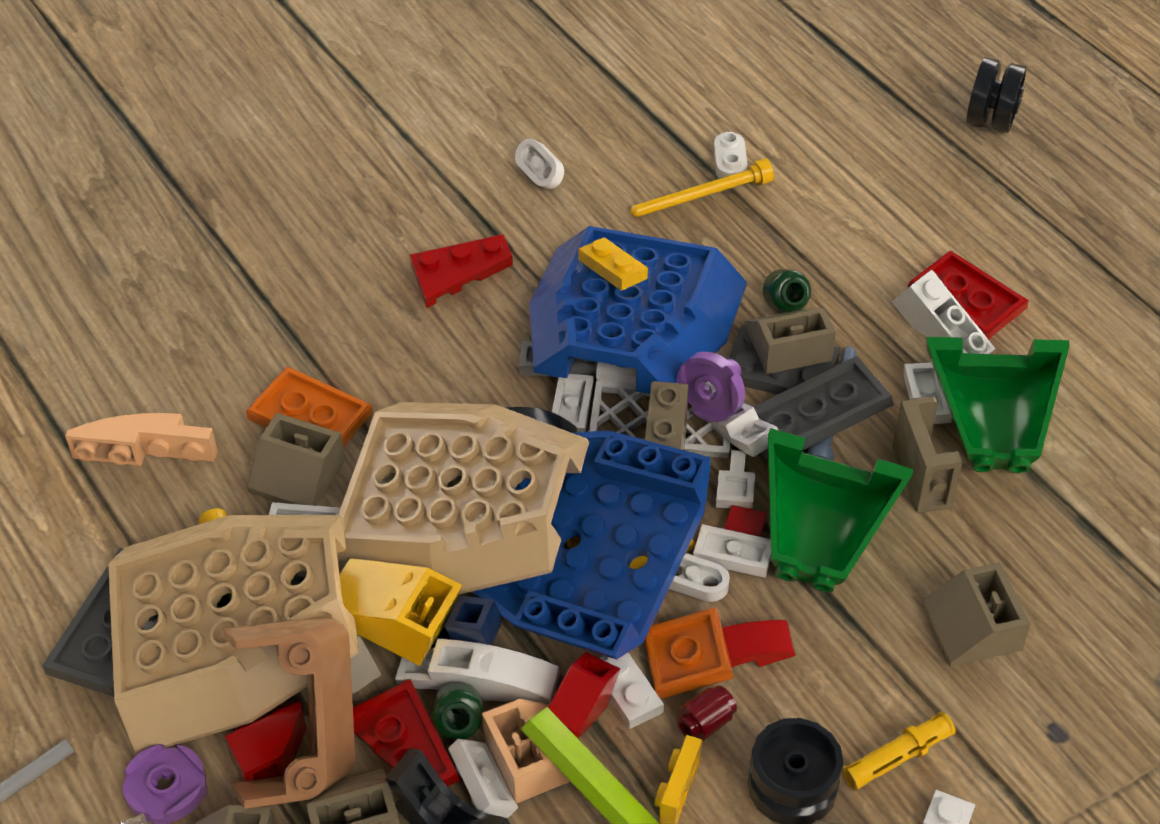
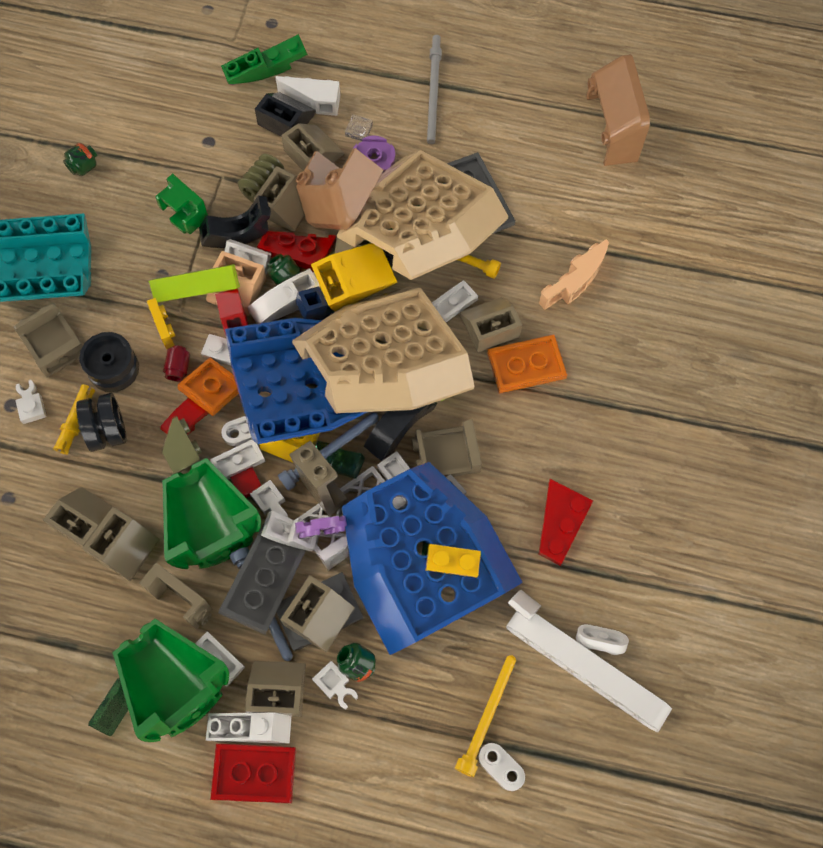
camera: 135 degrees right, 20 degrees up
none -> black wheel [76,393,127,452]
none -> dark tan slope [82,507,160,581]
none -> clear green slope [88,678,128,736]
none -> olive slope [162,416,202,474]
none -> dark tan slope [245,661,306,717]
none -> white plate [312,661,358,710]
none -> dark tan panel [412,419,482,477]
none -> white beam [506,611,672,732]
none -> white slope [508,590,541,620]

